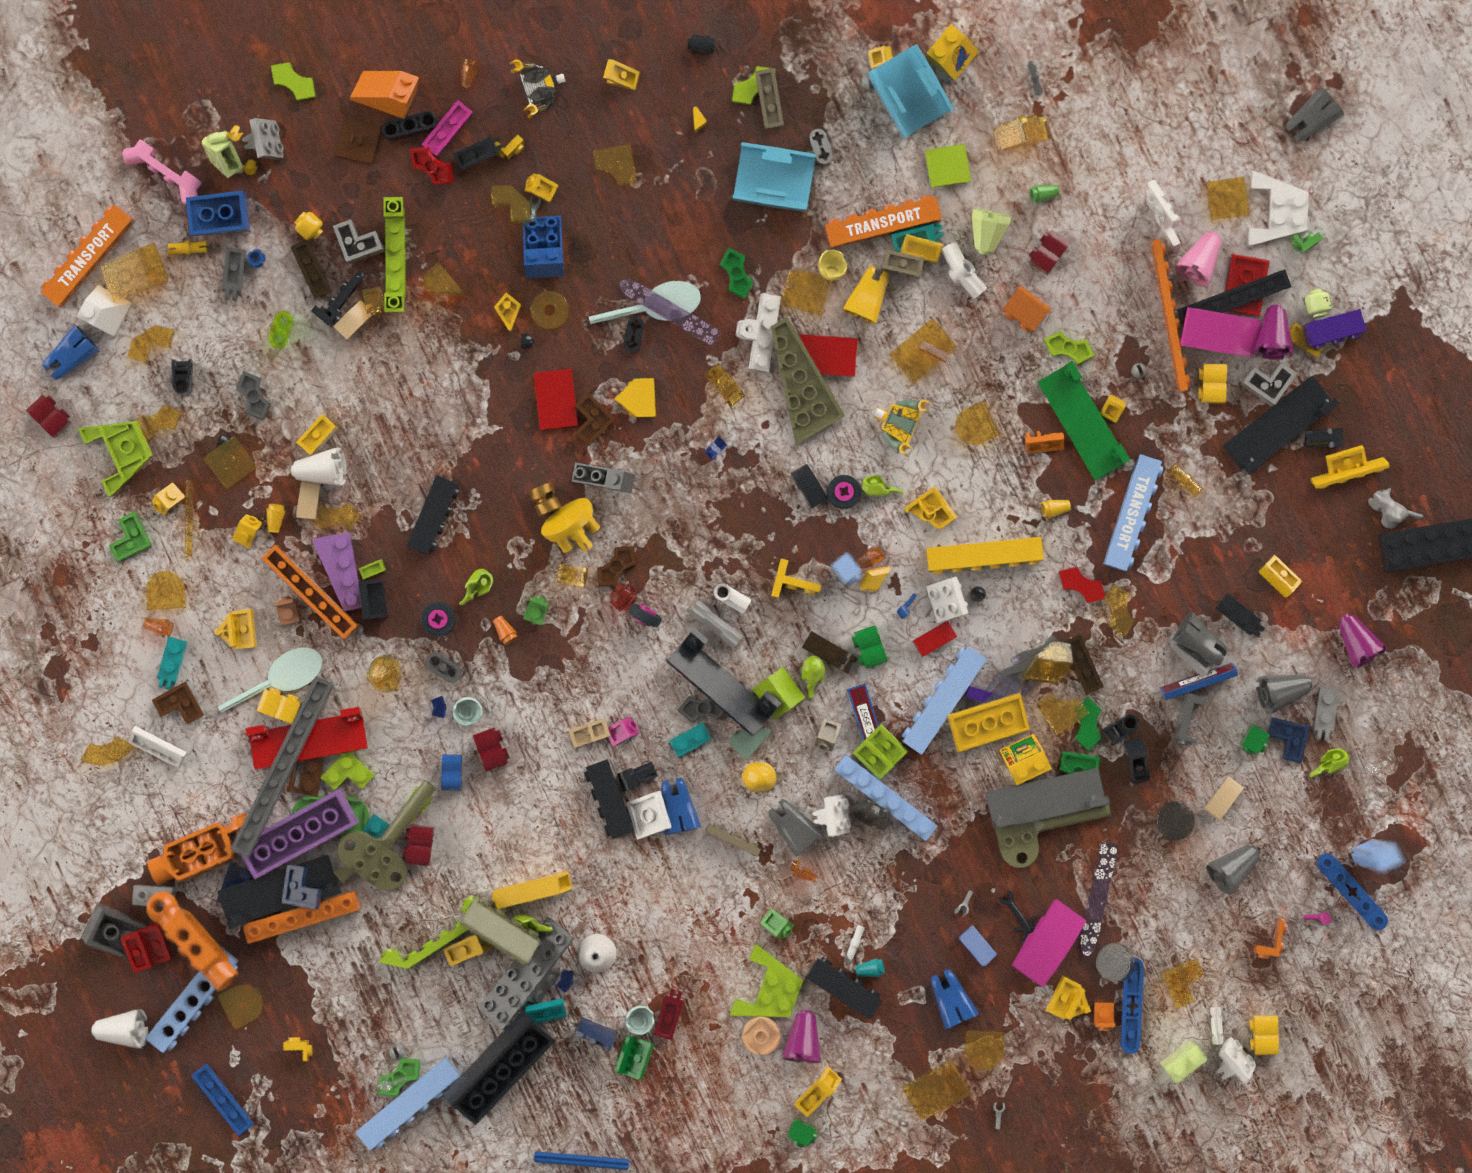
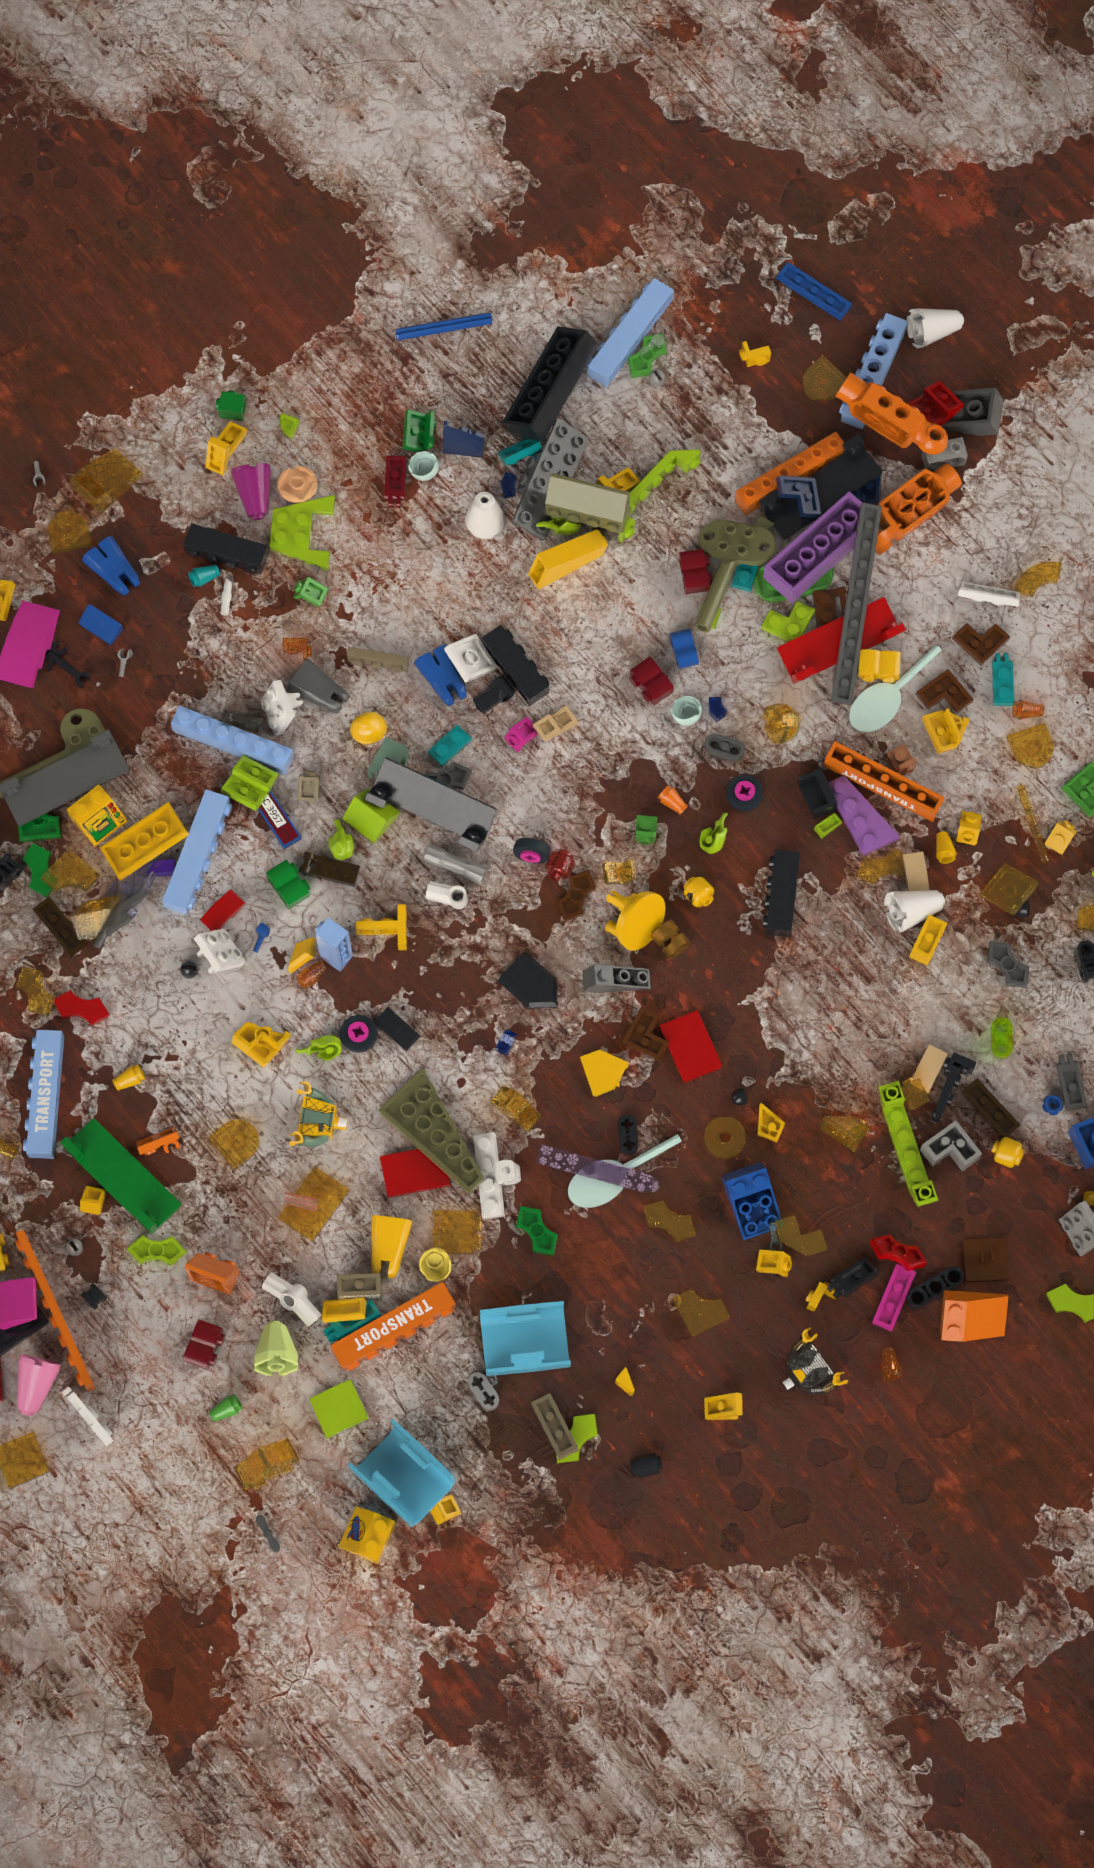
camera: 165 degrees right, 15 degrees down
yellow brick [926,537,1044,575] -> none
none -> black wheel [80,1283,108,1310]
none -> lime tile [280,413,300,439]
none -> black tile [497,951,558,1009]
none -> clear yellow tile [643,1200,696,1242]
none -> yellow head [684,877,714,907]
none -> reddish brown plate [916,669,974,713]

